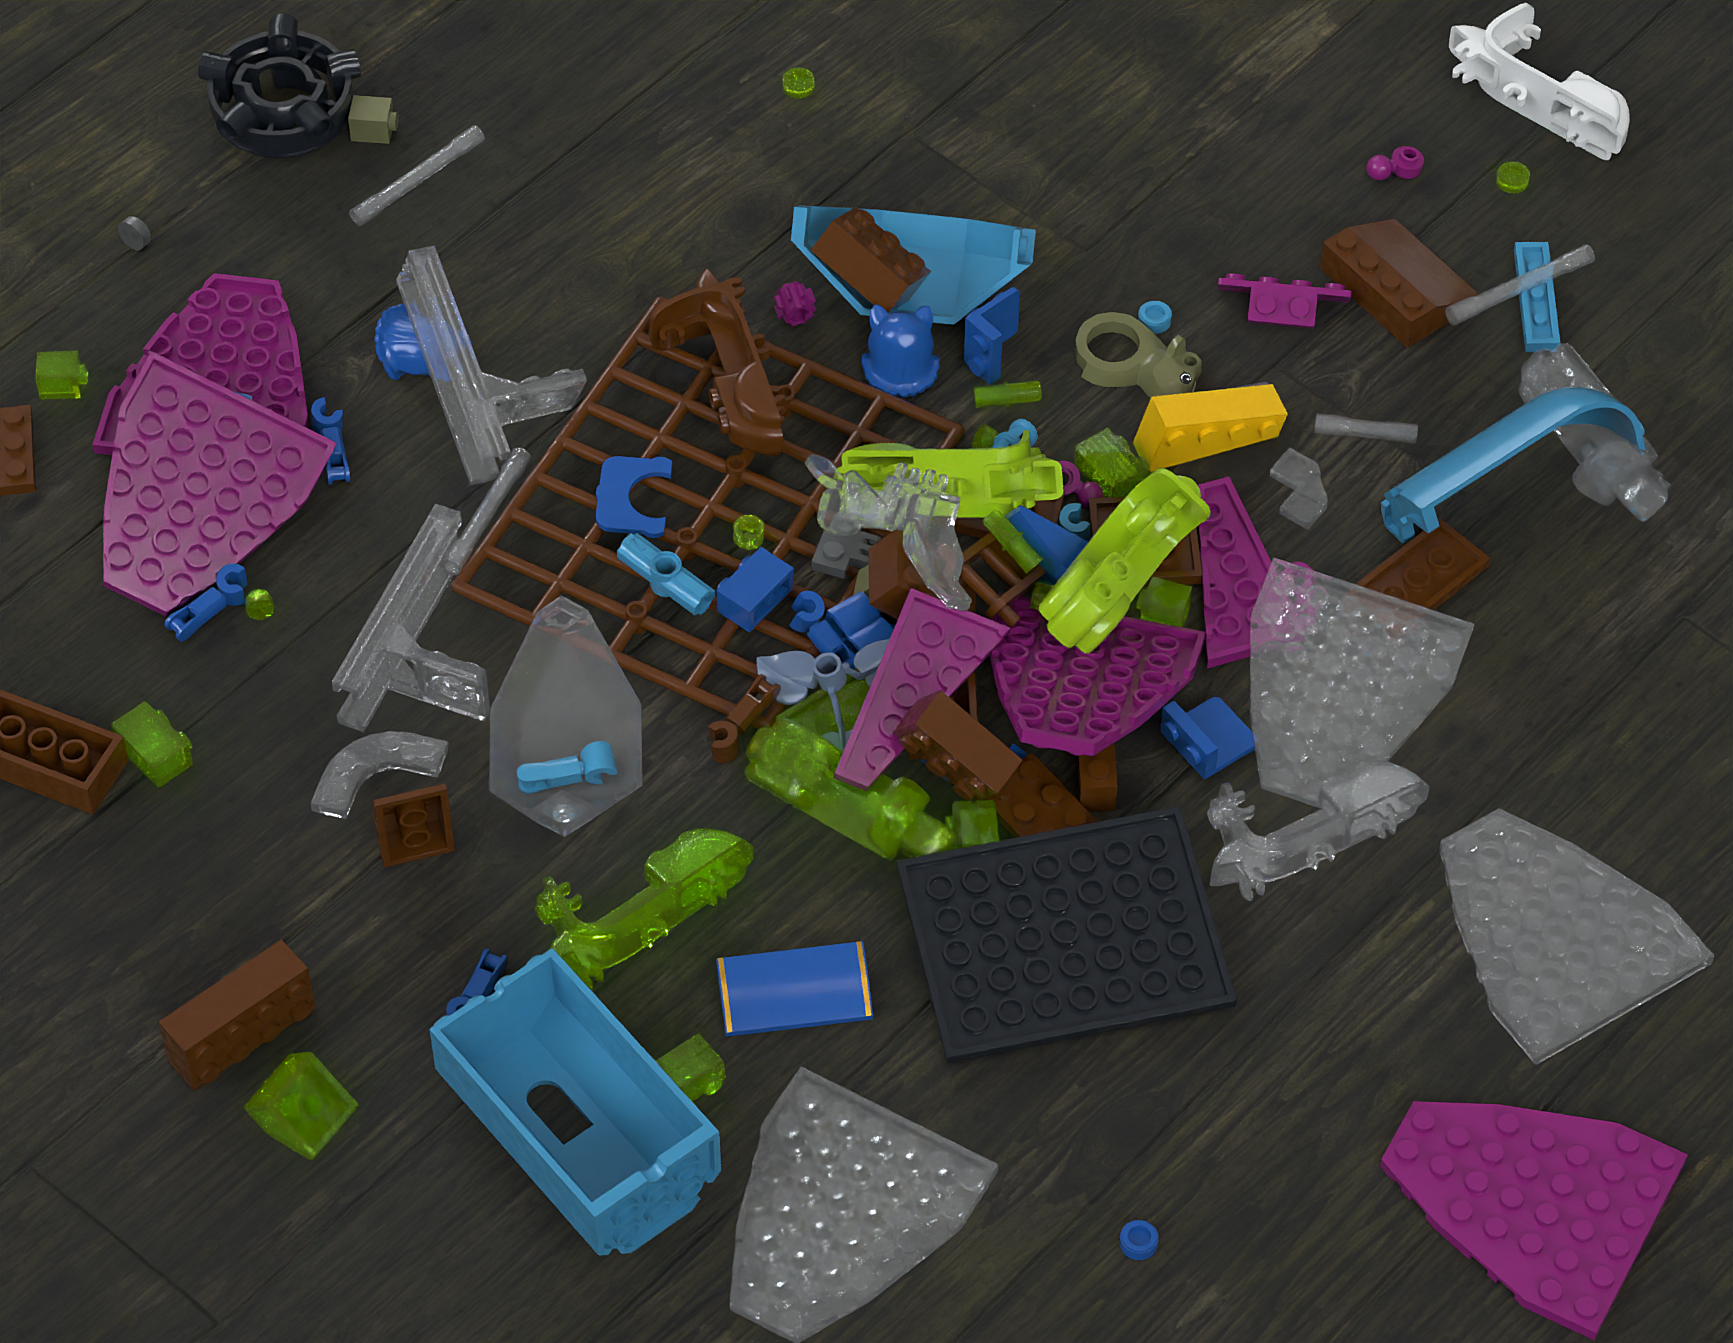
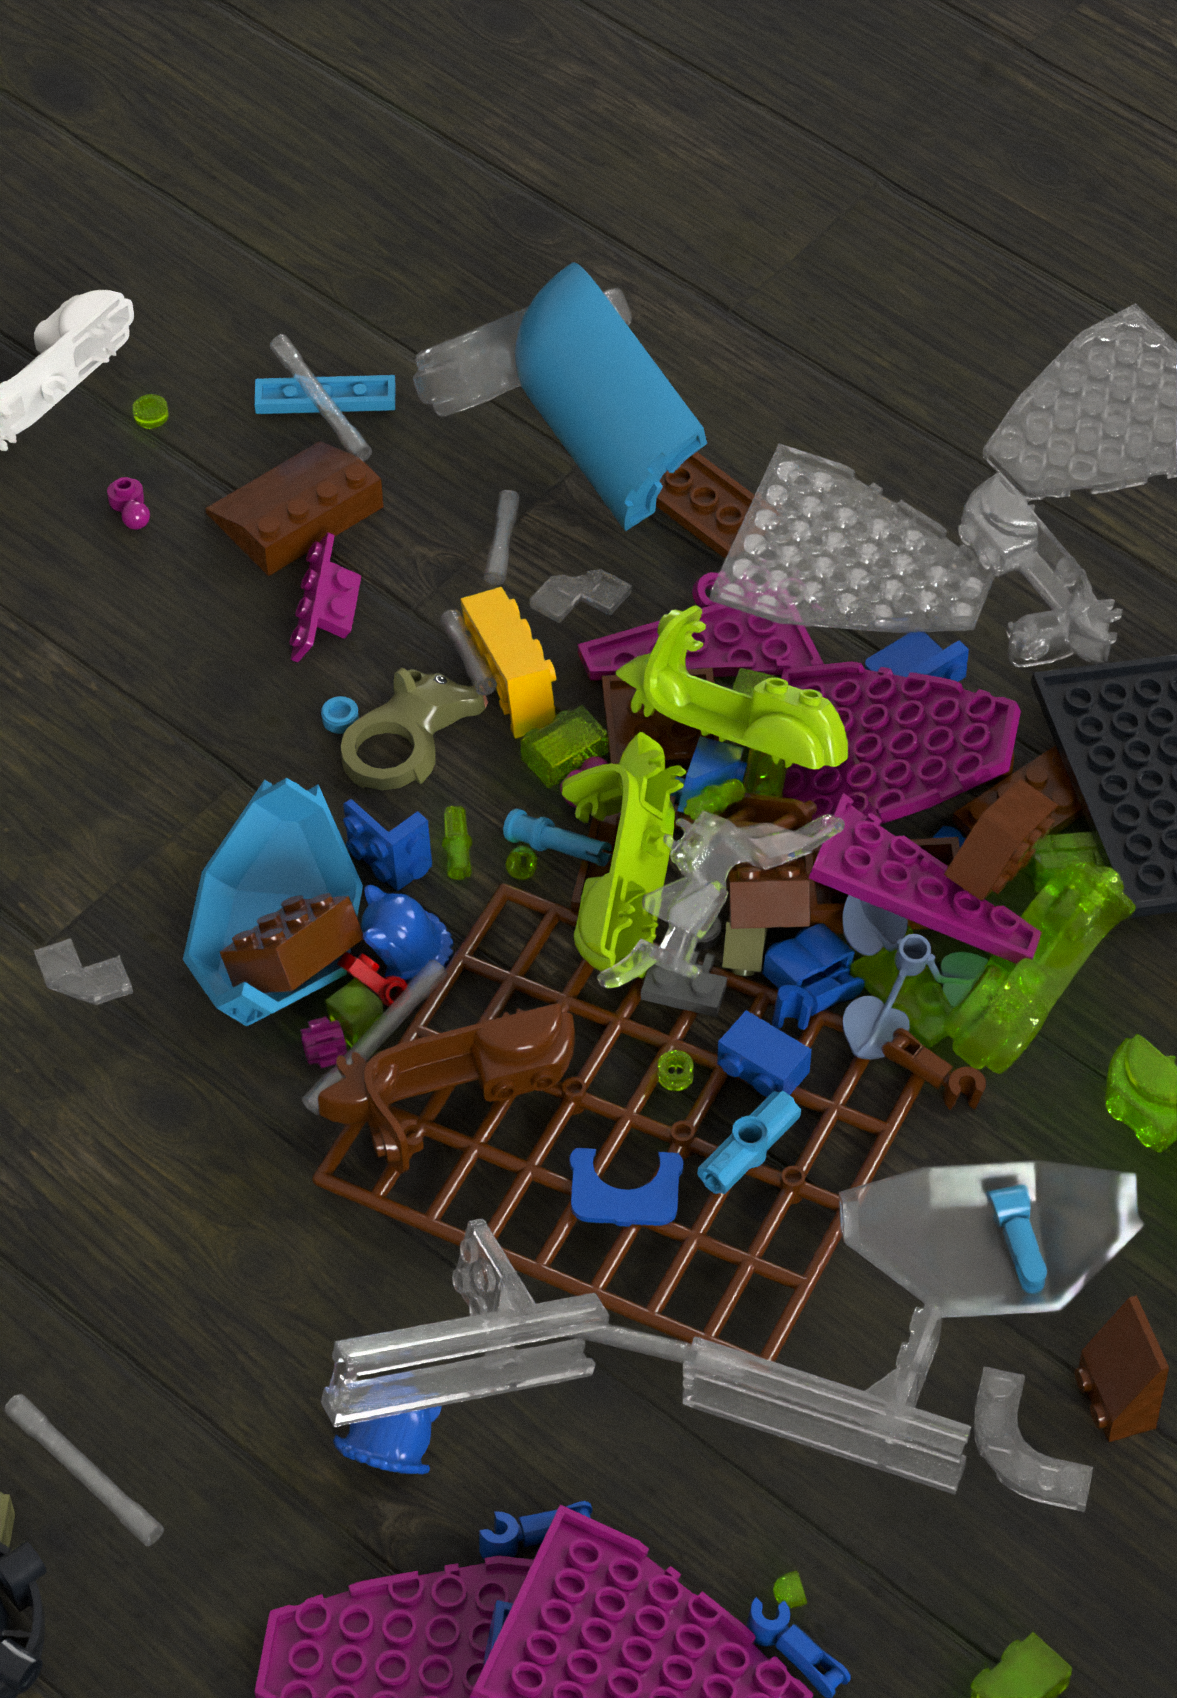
camera: 90 degrees left, 0 degrees up
none -> clear tile [34,938,133,1005]
none -> clear piece [301,959,448,1115]
none -> clear neon green brick [326,978,385,1050]
none -> red plate [337,952,409,1008]

